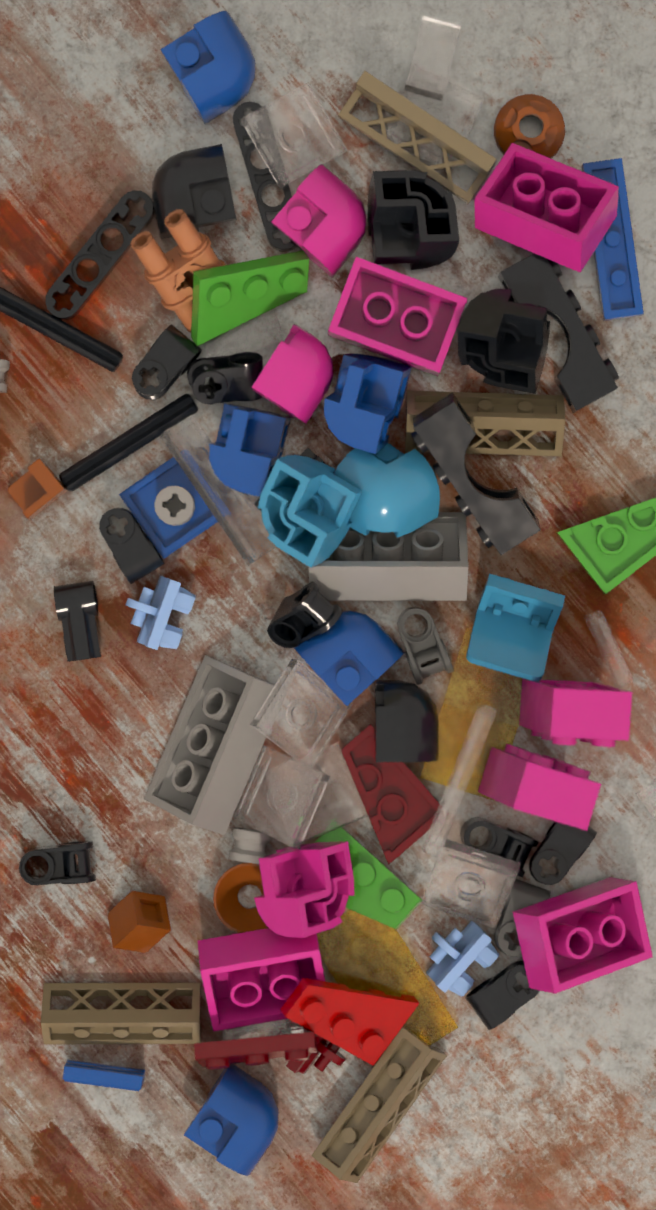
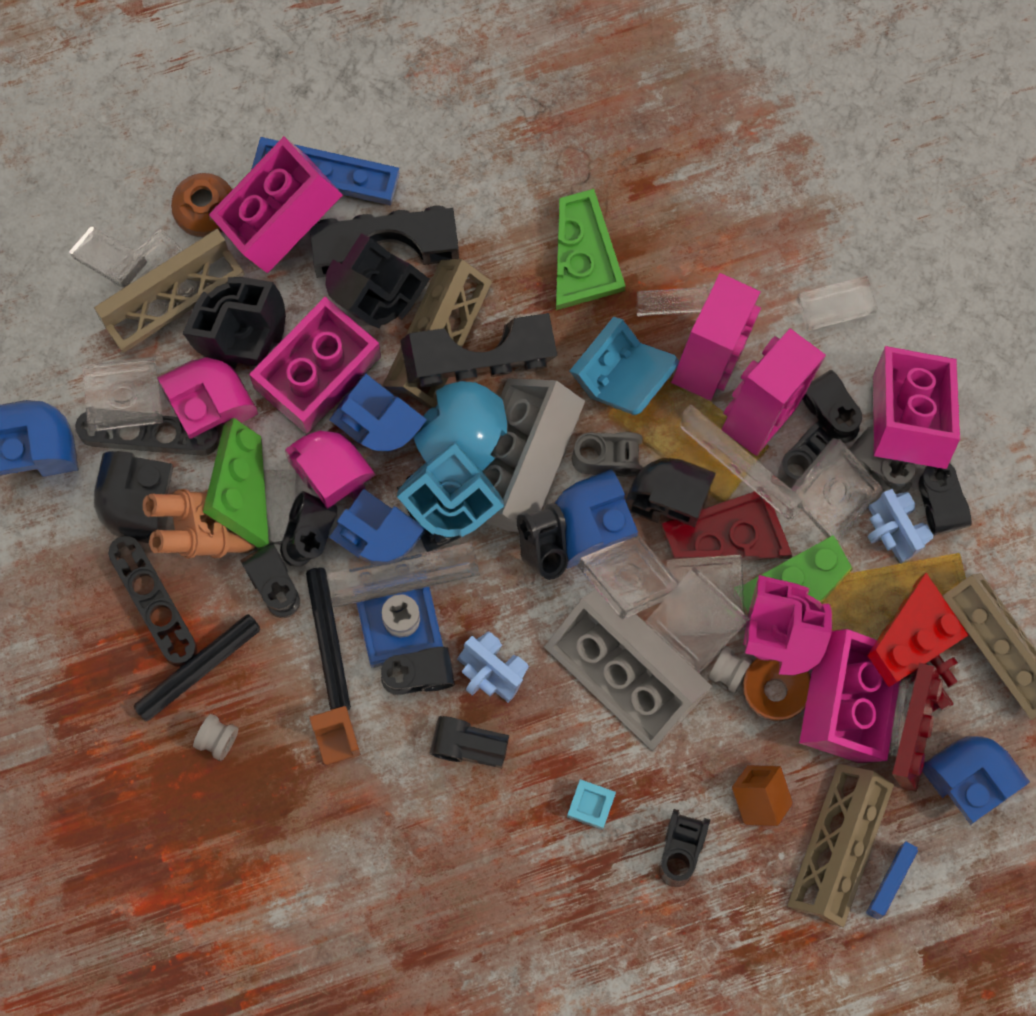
camera: 65 degrees left, 15 degrees down
none -> medium azure plate [567,779,616,830]

